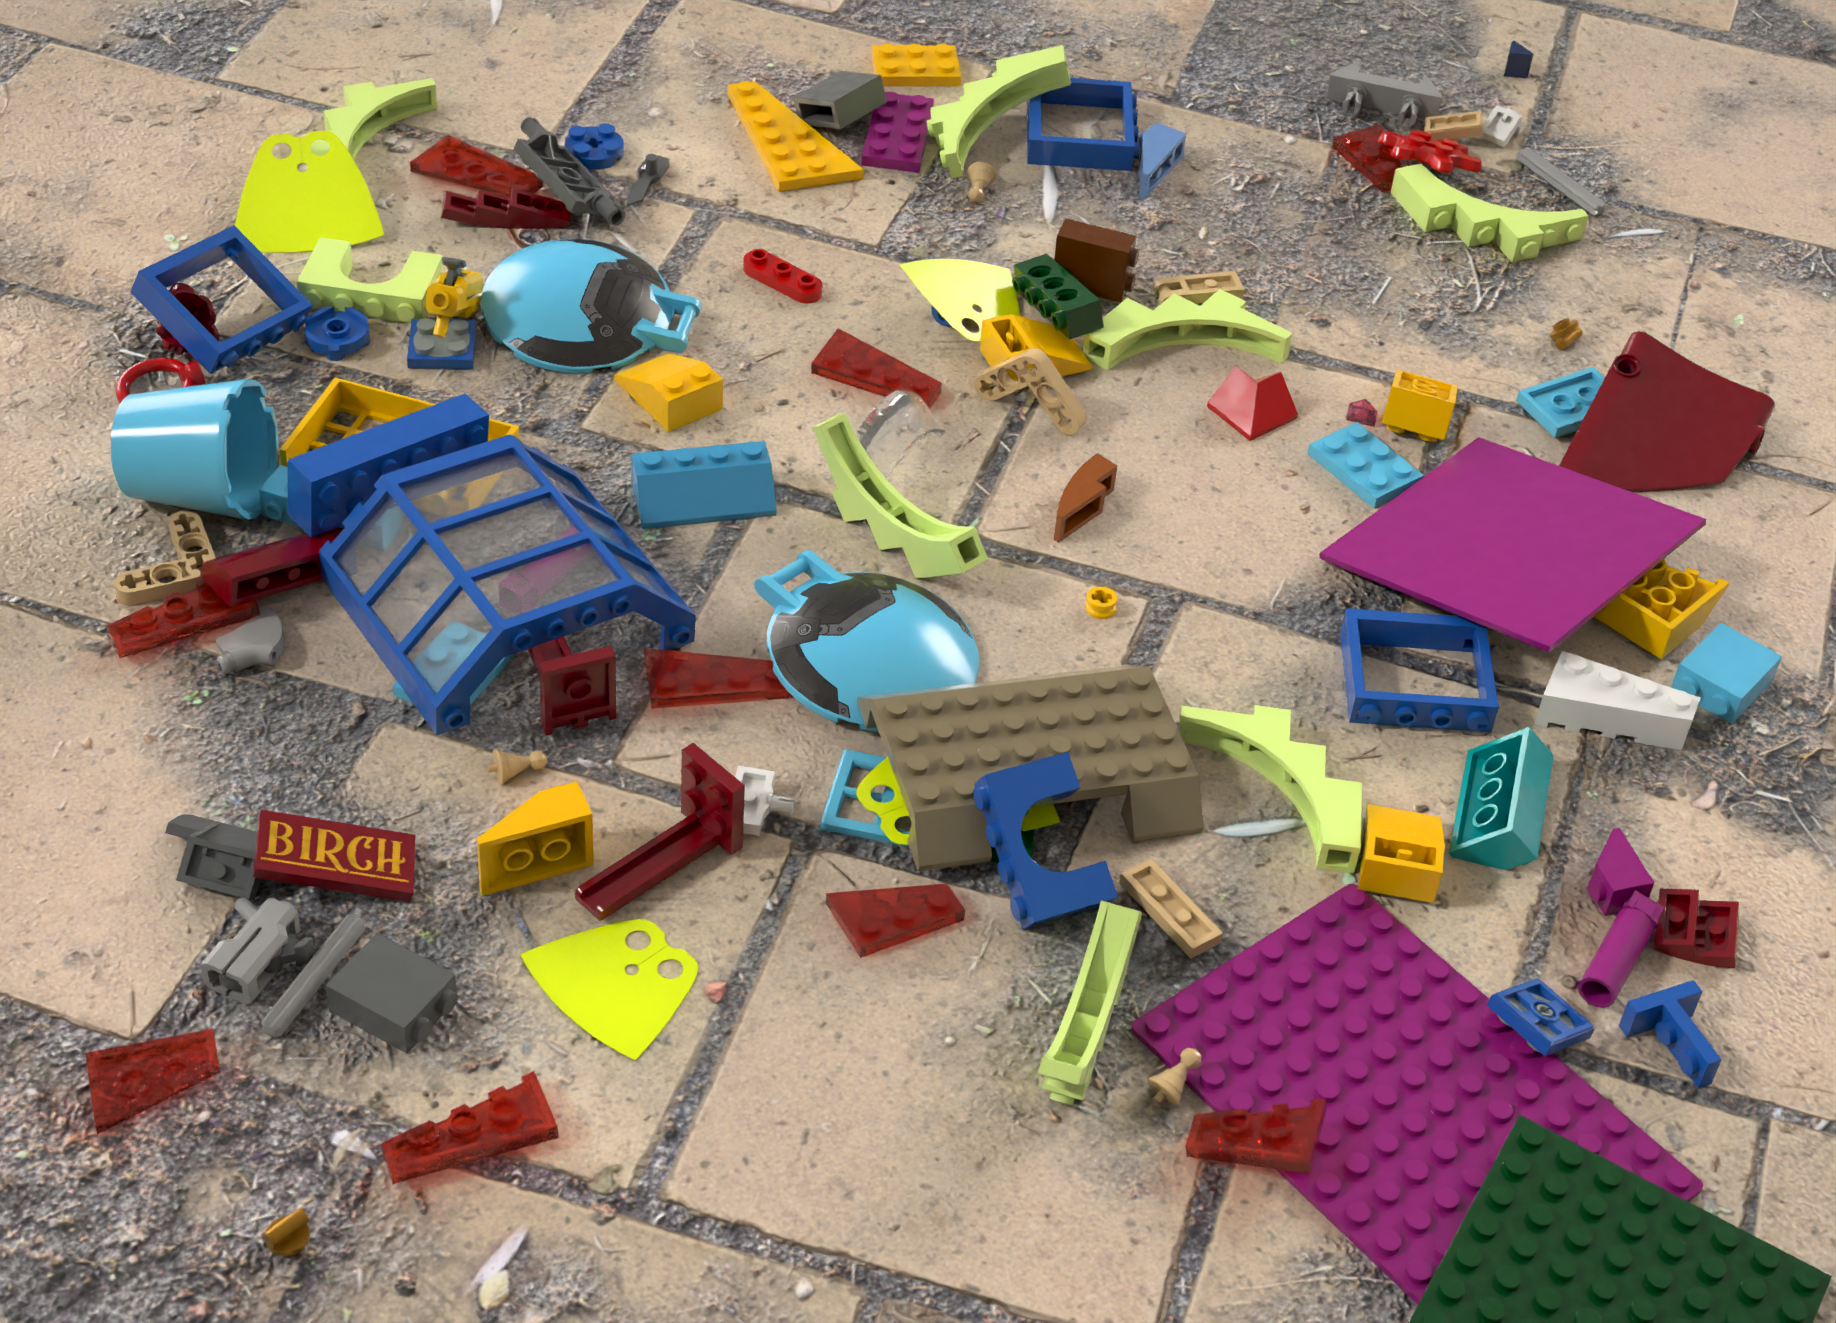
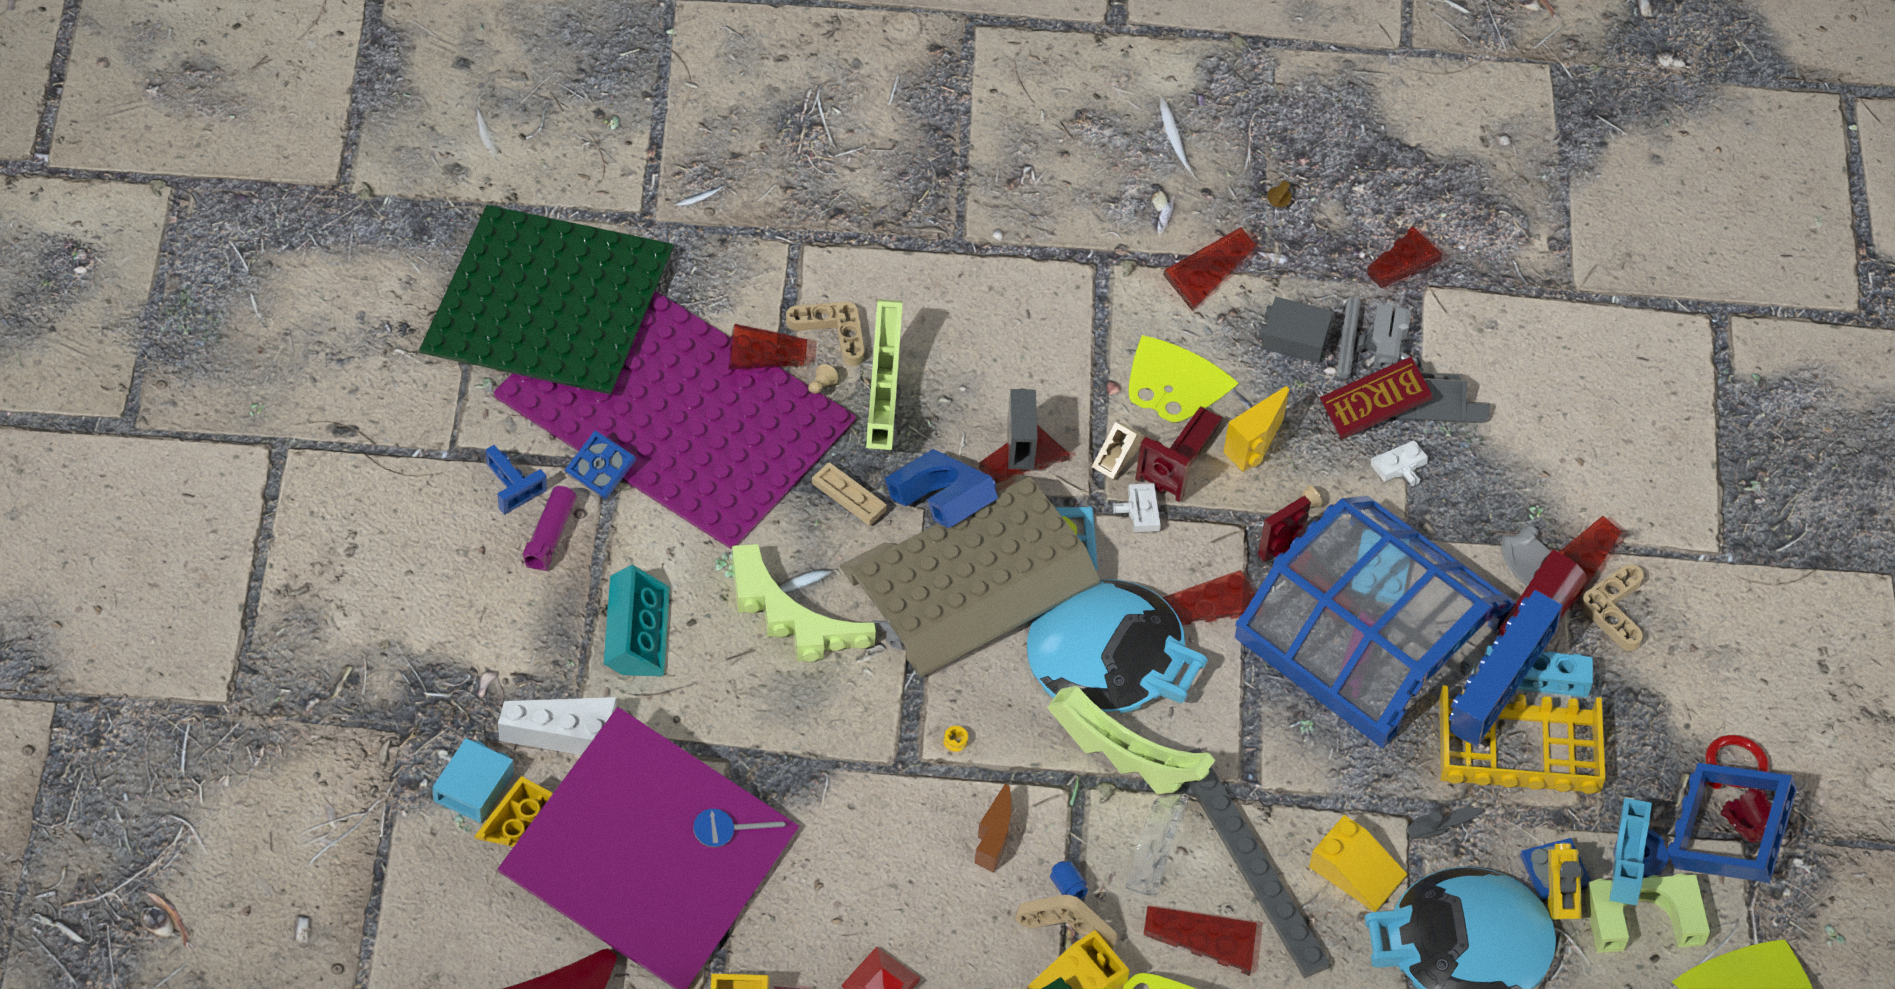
camera: 165 degrees right, 10 degrees up
medium azure cone [111,379,279,519] -> none
dark azure slope [631,441,777,529] -> none
medium azure plate [1308,422,1424,508] -> none
blue window [1340,608,1499,732] -> none
yellow slope [1358,804,1445,903] -> none
magenta slope [1588,828,1655,916] -> none
dark red slope [1654,888,1739,968] -> none
none -> blue piece [693,808,785,848]
none -> tan beam [786,302,864,366]
none -> dark grey brick [1007,388,1037,470]
none -> blue brick [1050,861,1088,900]
none -> tan arch [1092,422,1145,479]
none -> dark grey plate [1187,747,1330,978]
none -> white plate [1371,441,1428,486]
none -> dark grey piece [1406,806,1482,840]
none -> medium azure arch [1609,798,1652,906]

